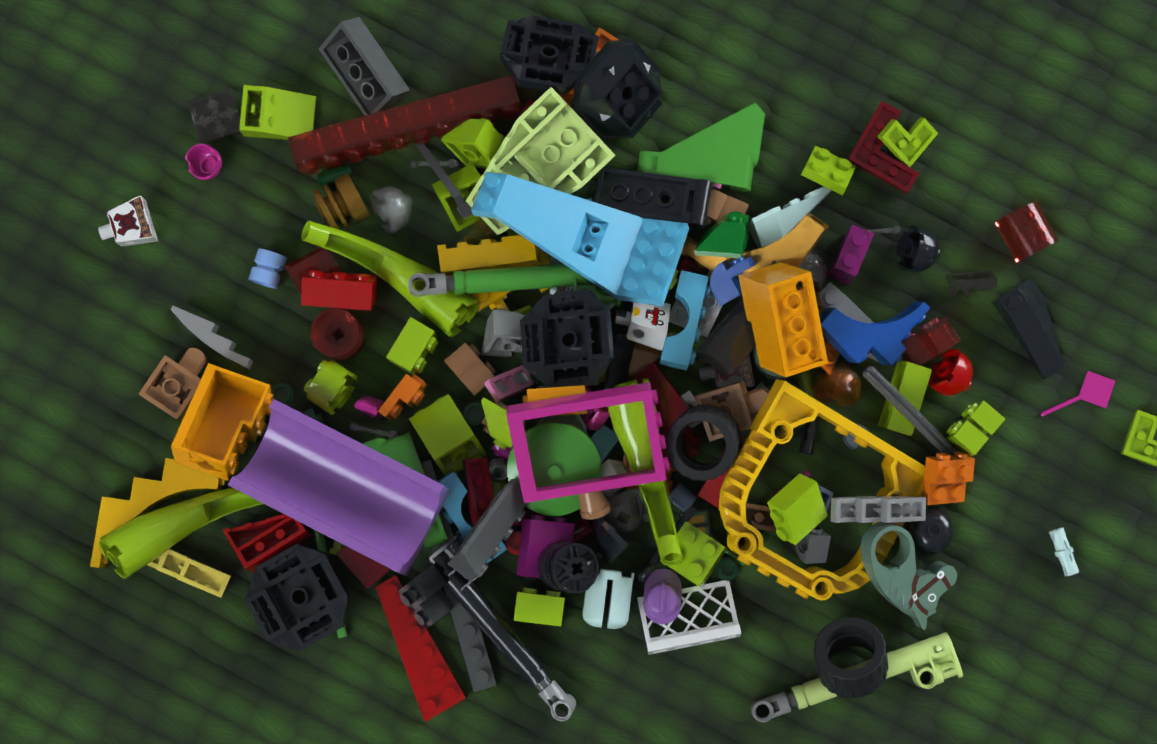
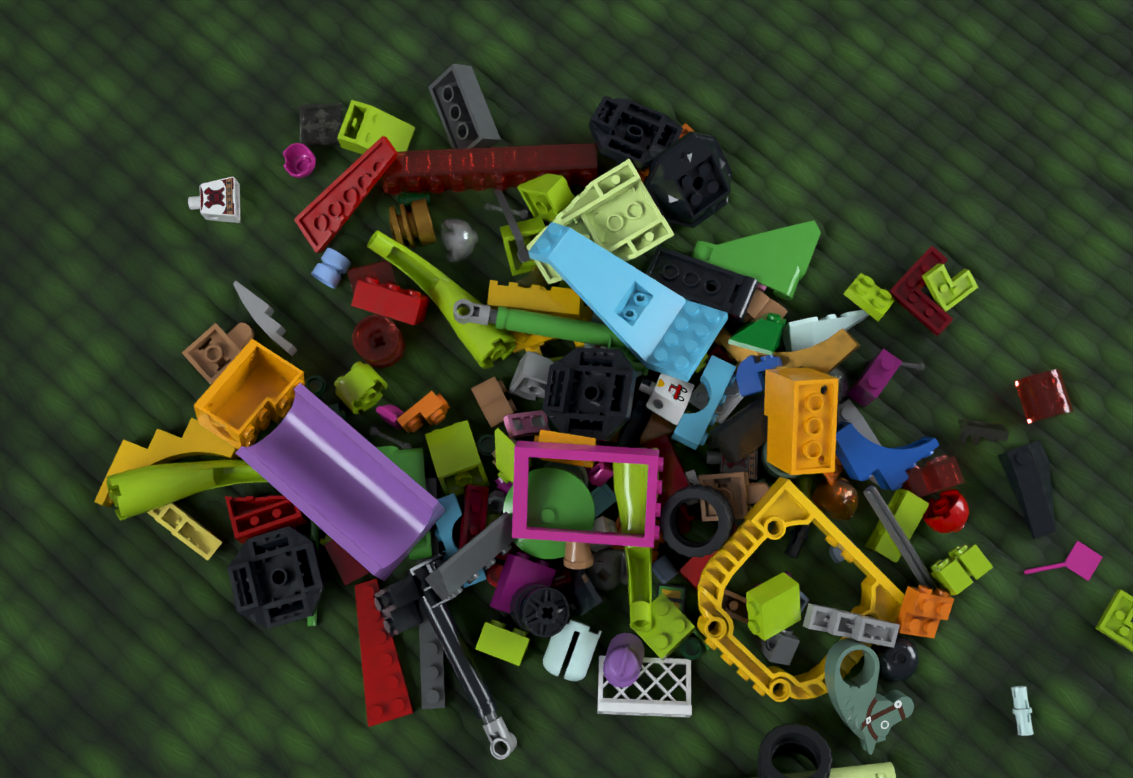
camera: 15 degrees right, 5 degrees down
lime piece [386,317,439,375] -> none
black piece [634,505,697,585] -> none
black cylinder [896,225,940,272] -> none
none -> red wing [294,136,399,253]

